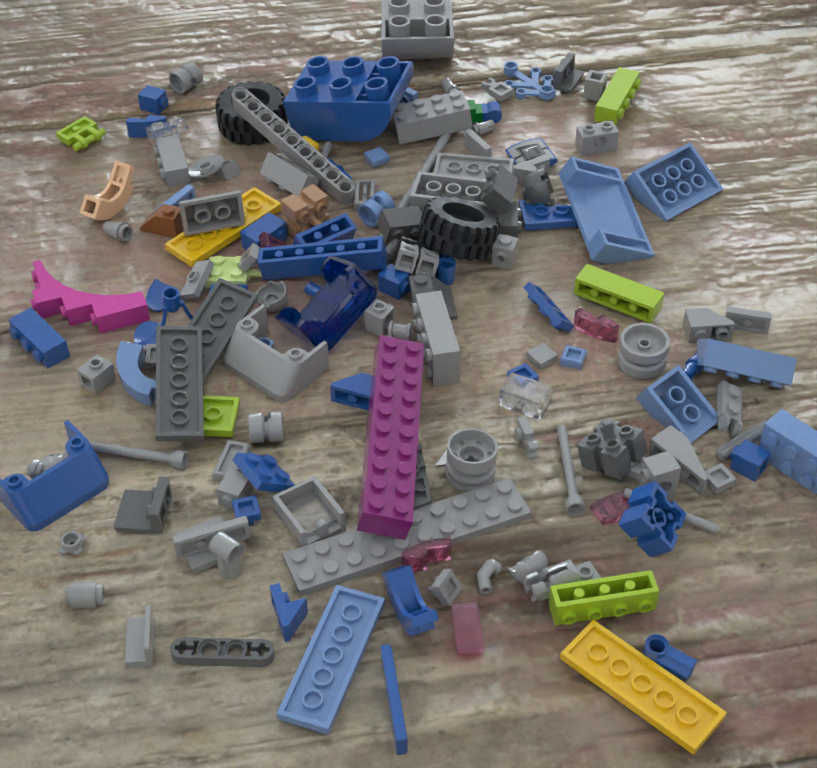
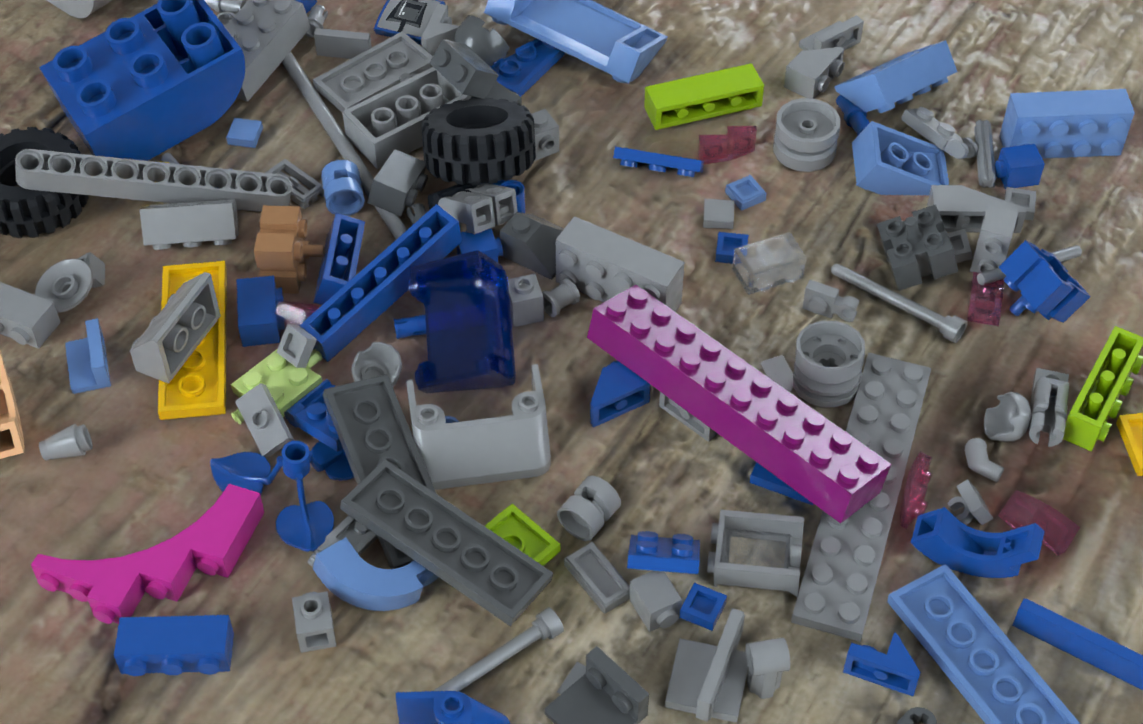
camera: 50 degrees left, 5 degrees up
dark orange slope [140,204,183,238] -> none

